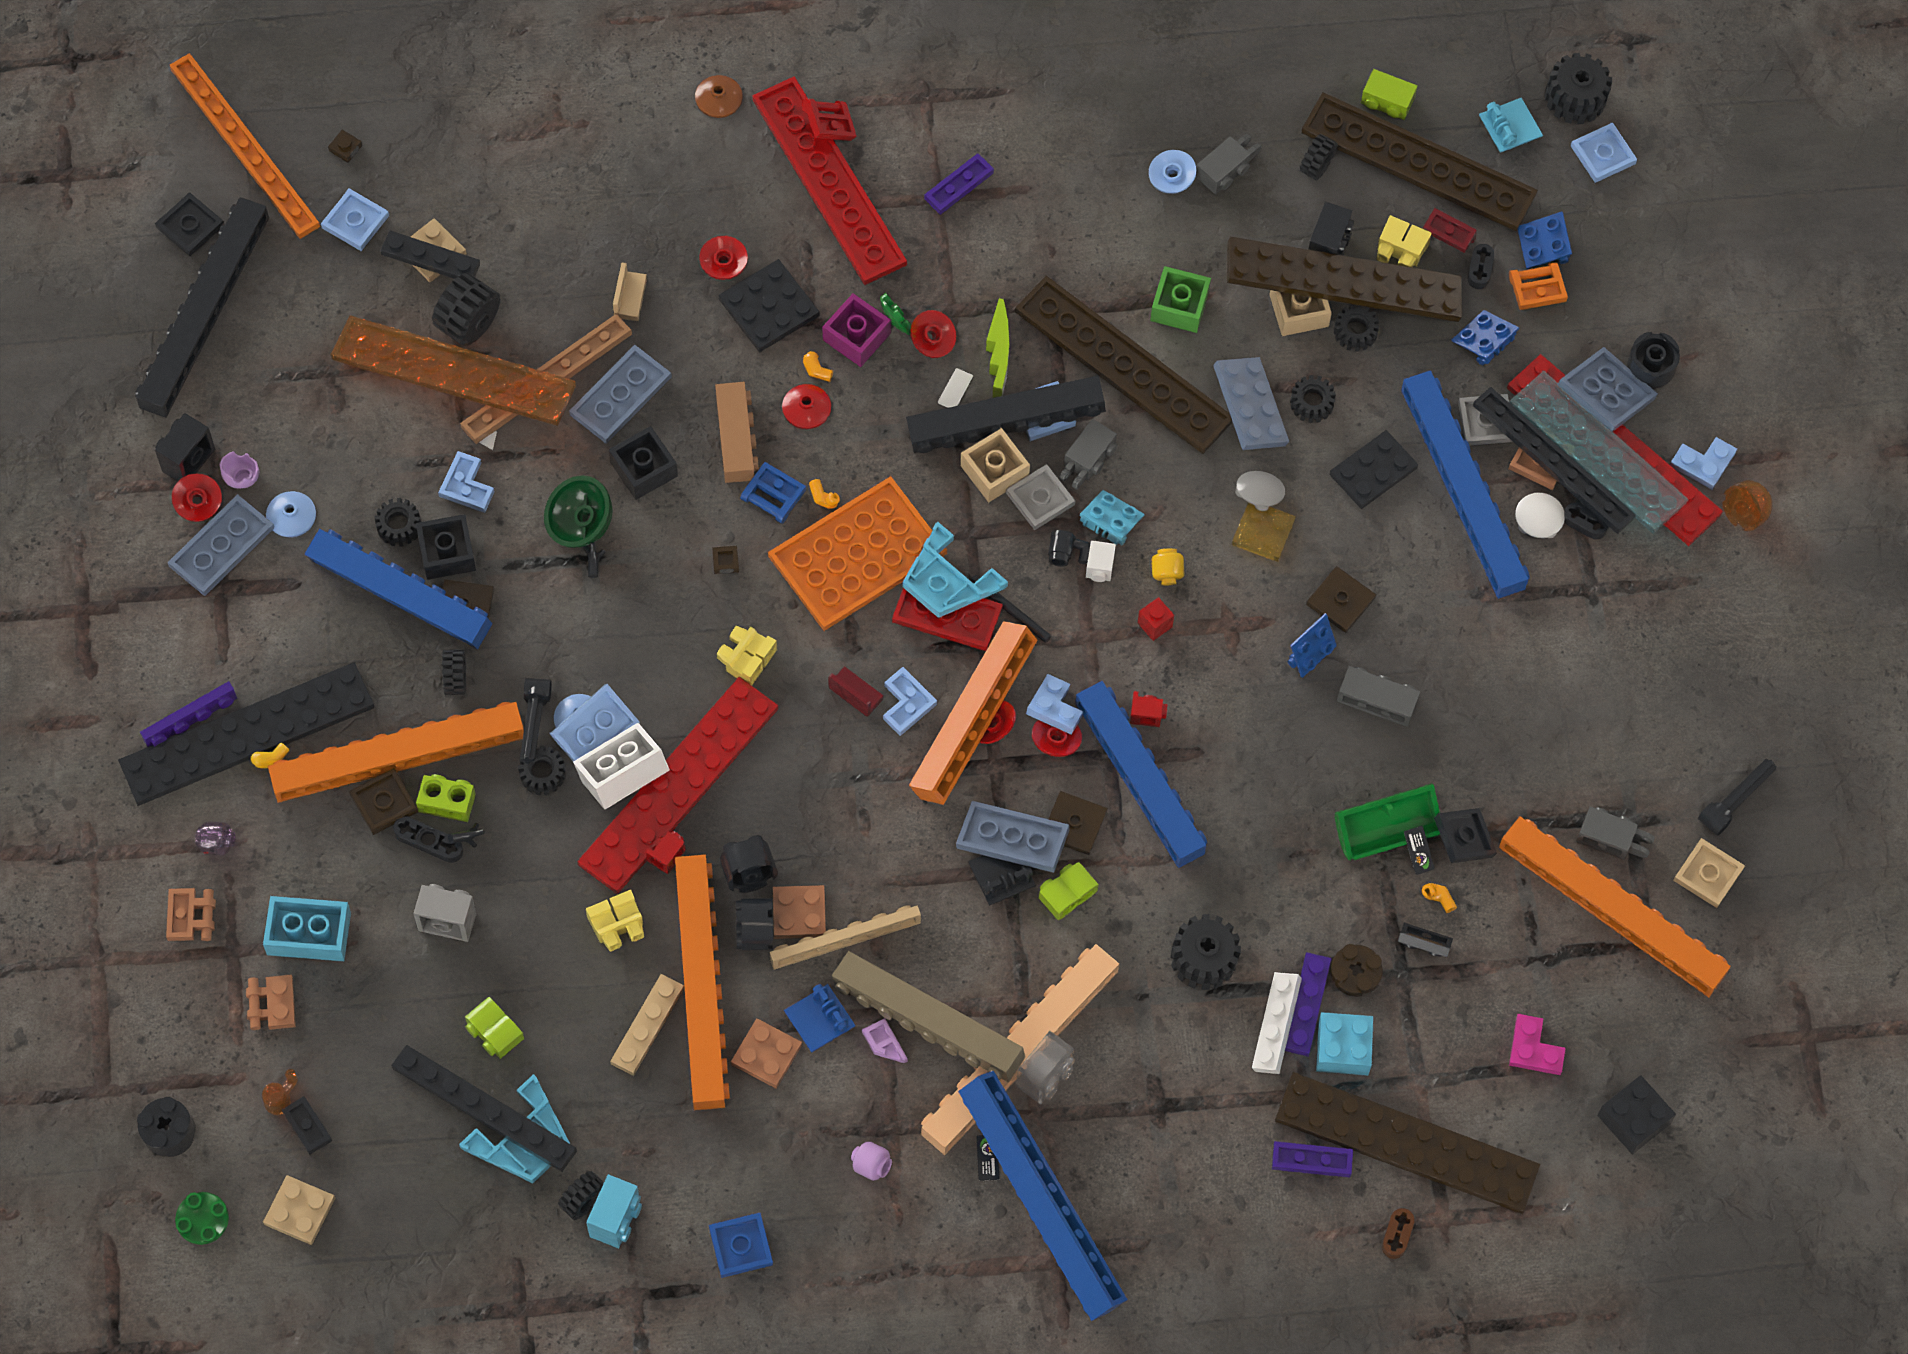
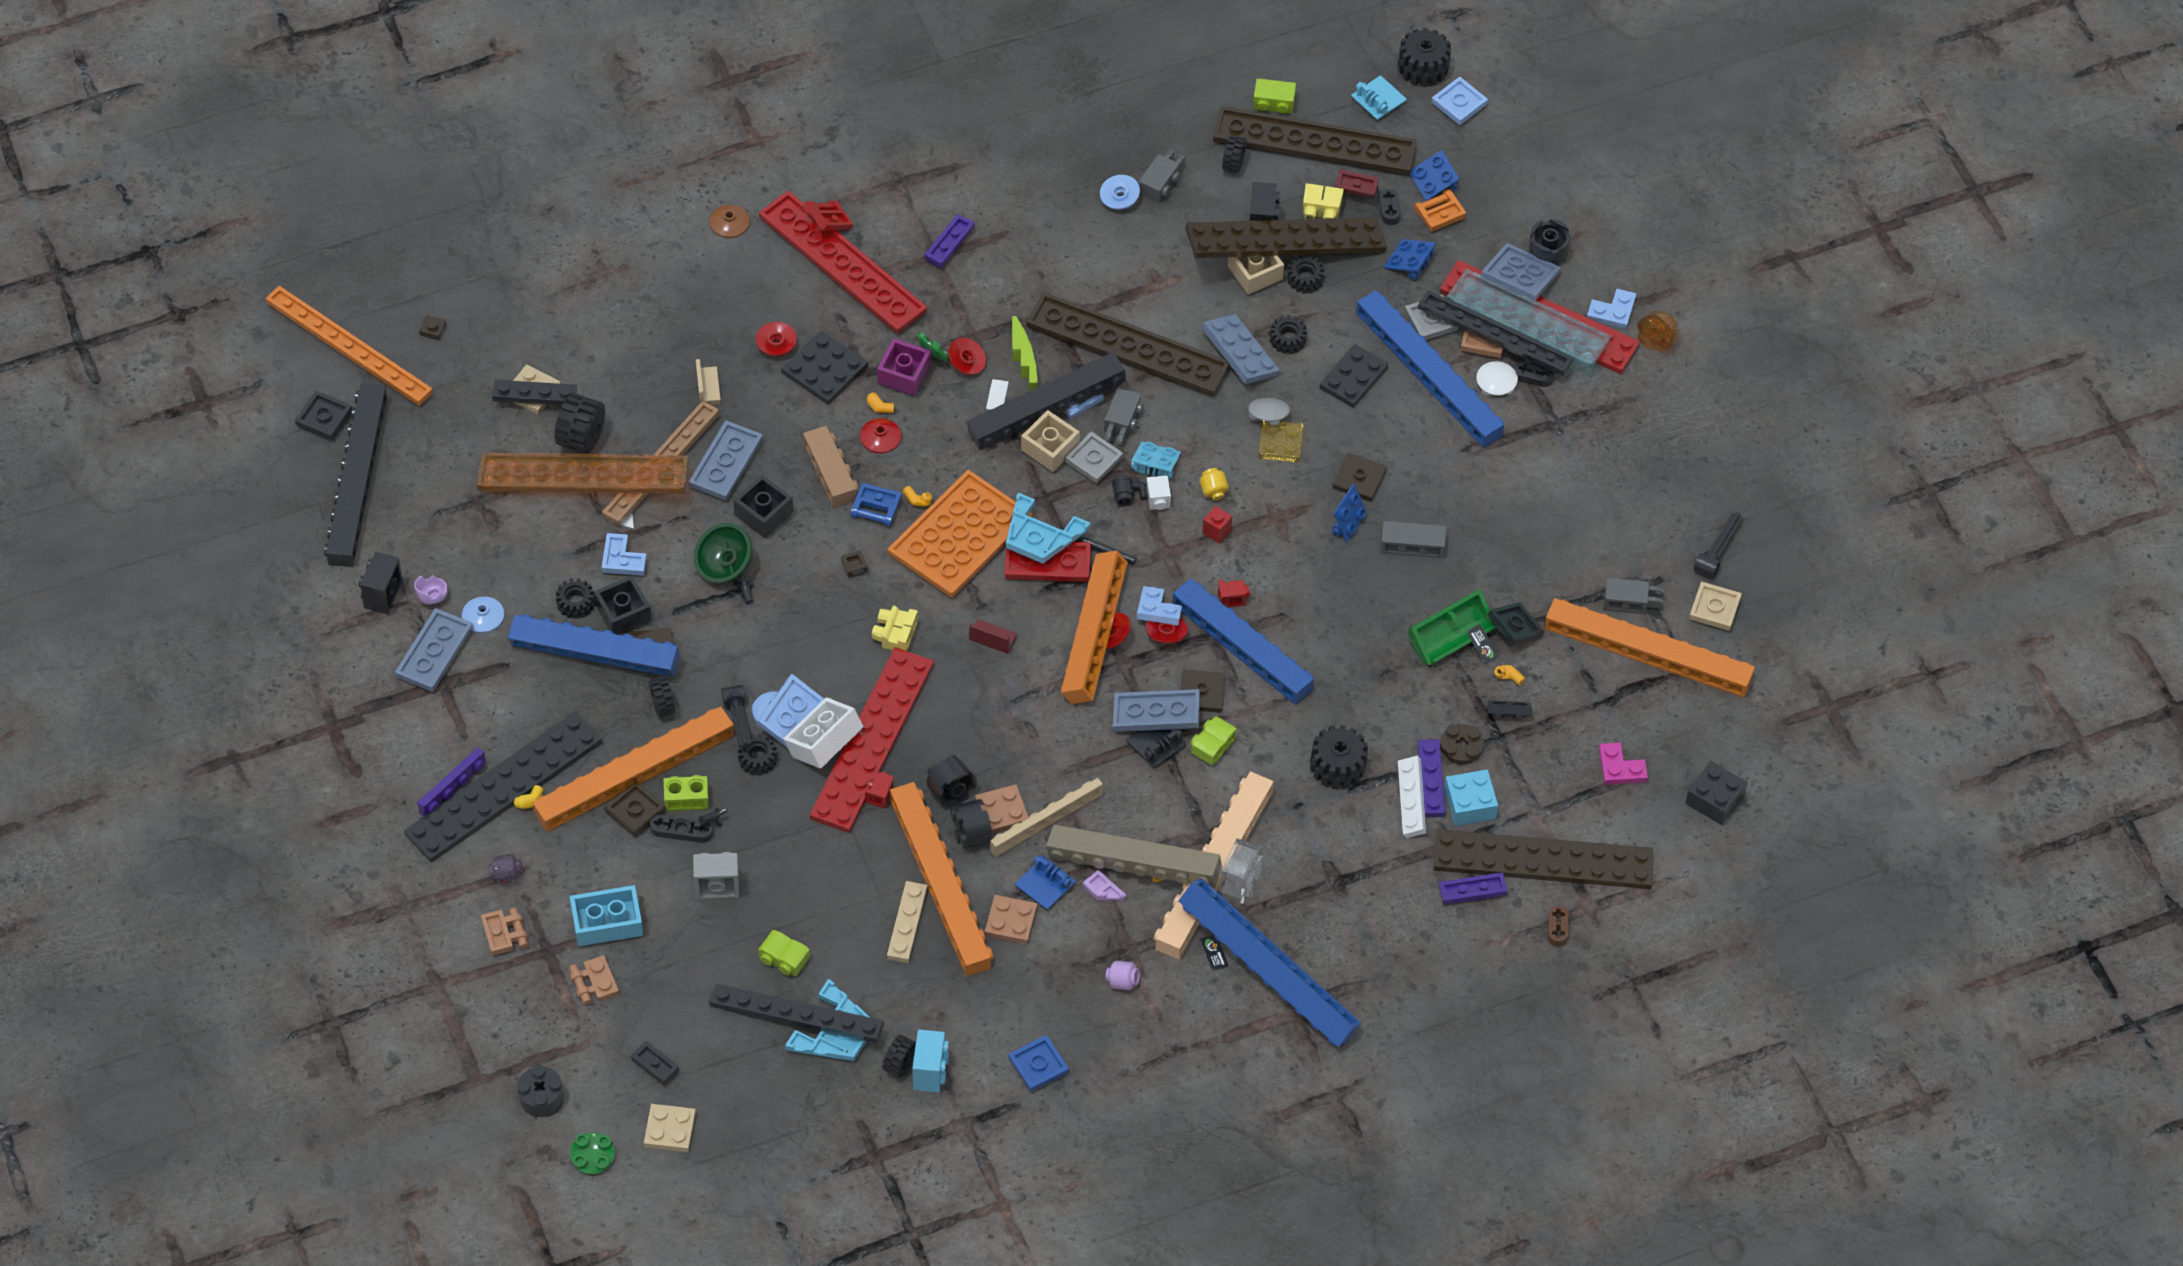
camera: 15 degrees left, 10 degrees down
red dish [172,474,222,522] -> none
clear orange piece [262,1069,298,1115] -> none
light blue plate [321,188,389,251] -> none
light yellow hips [586,890,644,951] -> none
light blue plate [883,667,937,736] -> none
bright green brick [1150,266,1211,333] -> none

